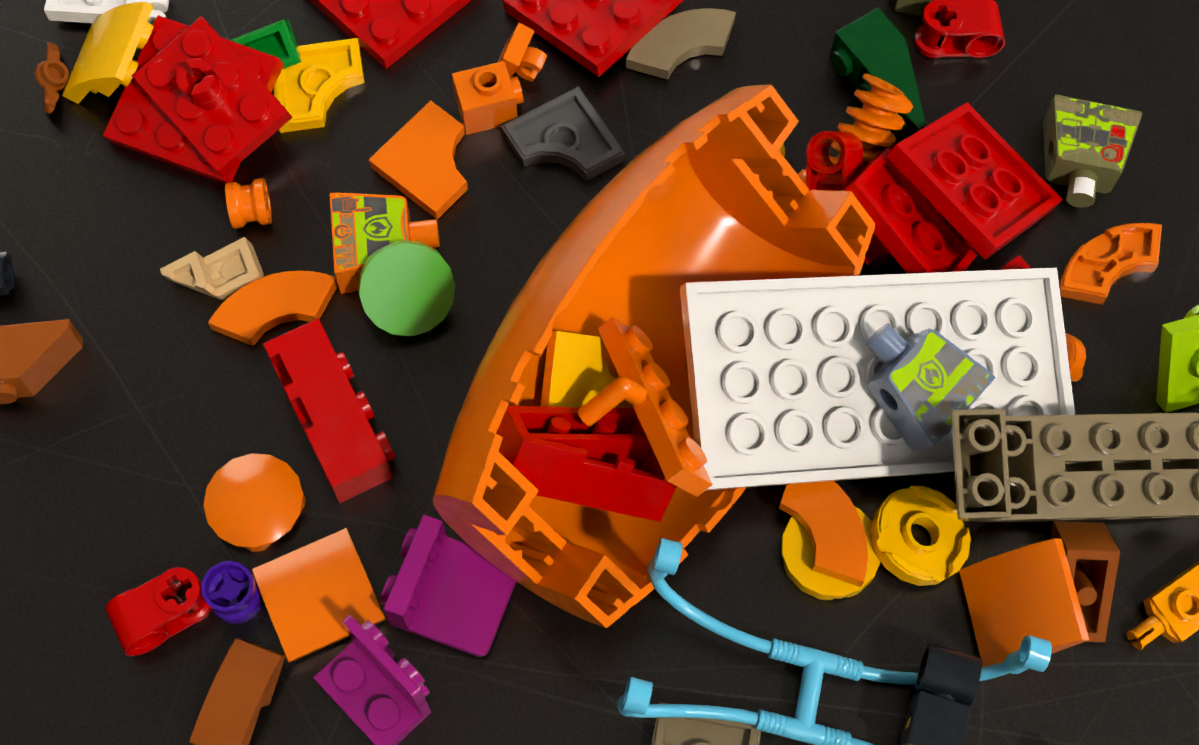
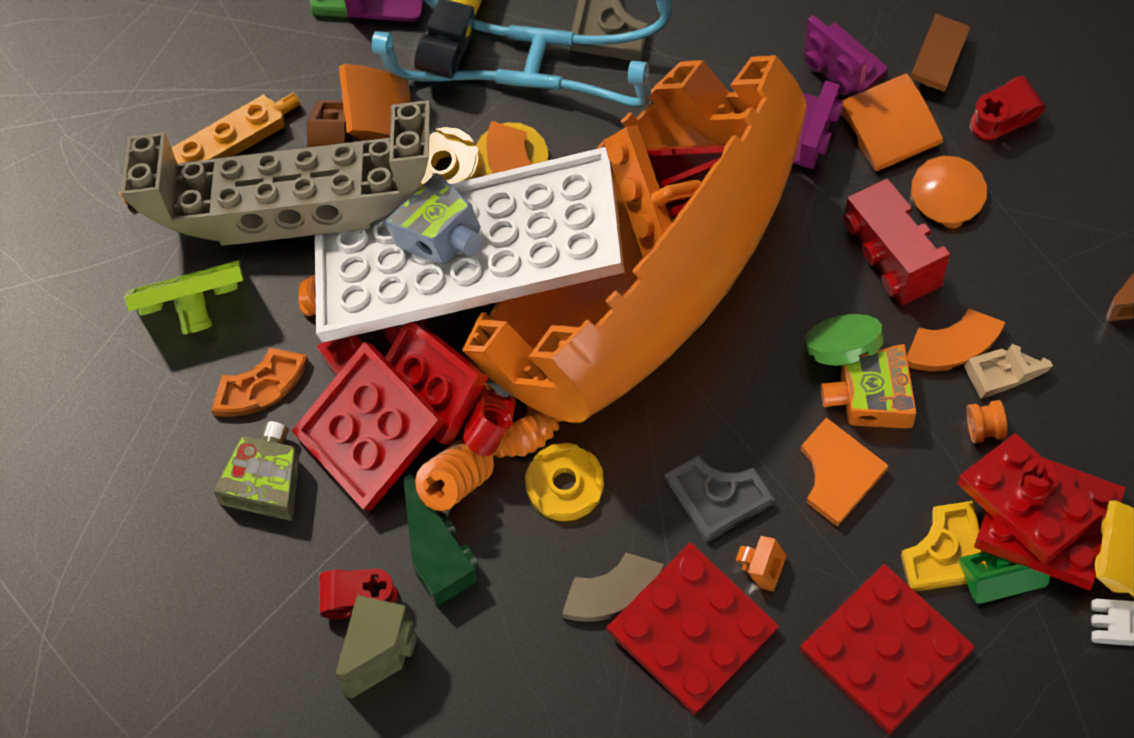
camera: 175 degrees left, 0 degrees up
dark purple wheel [201,561,263,624] -> none
orange brick [452,61,524,135] -> none

